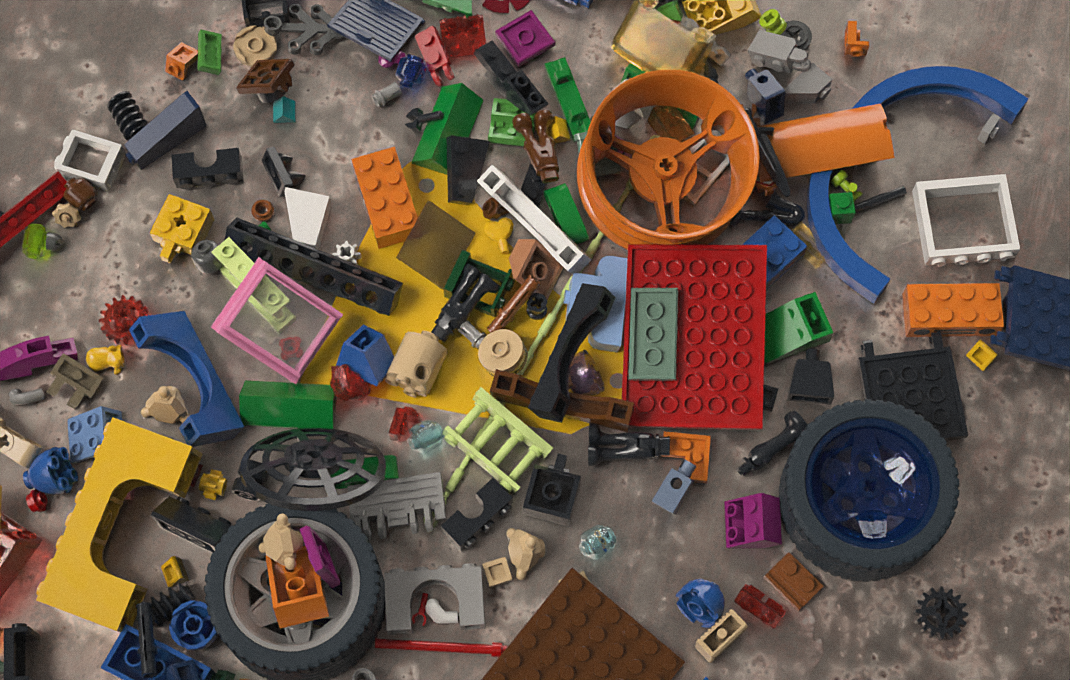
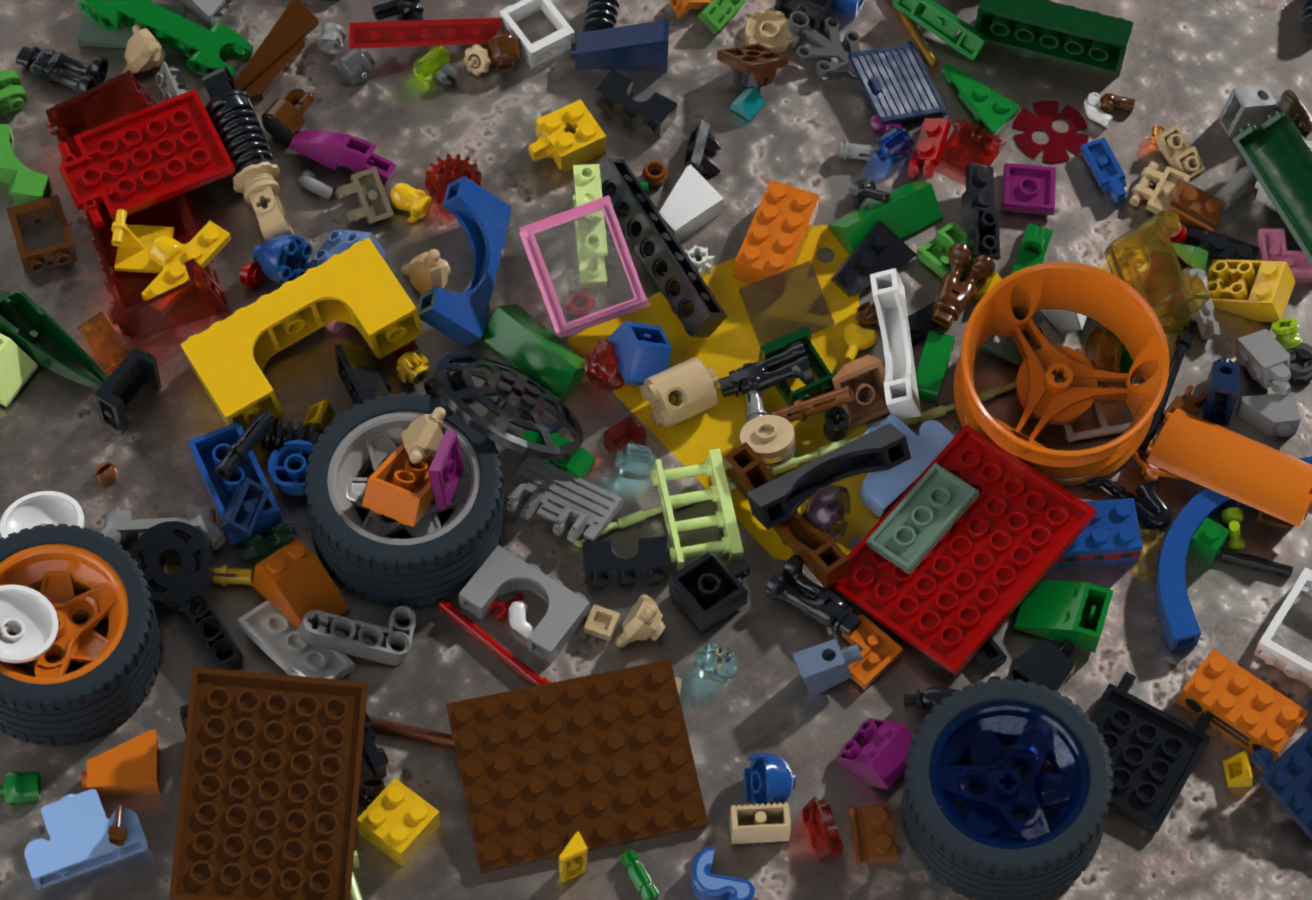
camera: 35 degrees right, 10 degrees down
dark grey head [191,240,222,274] -> none
black sword [744,108,790,197] -> none

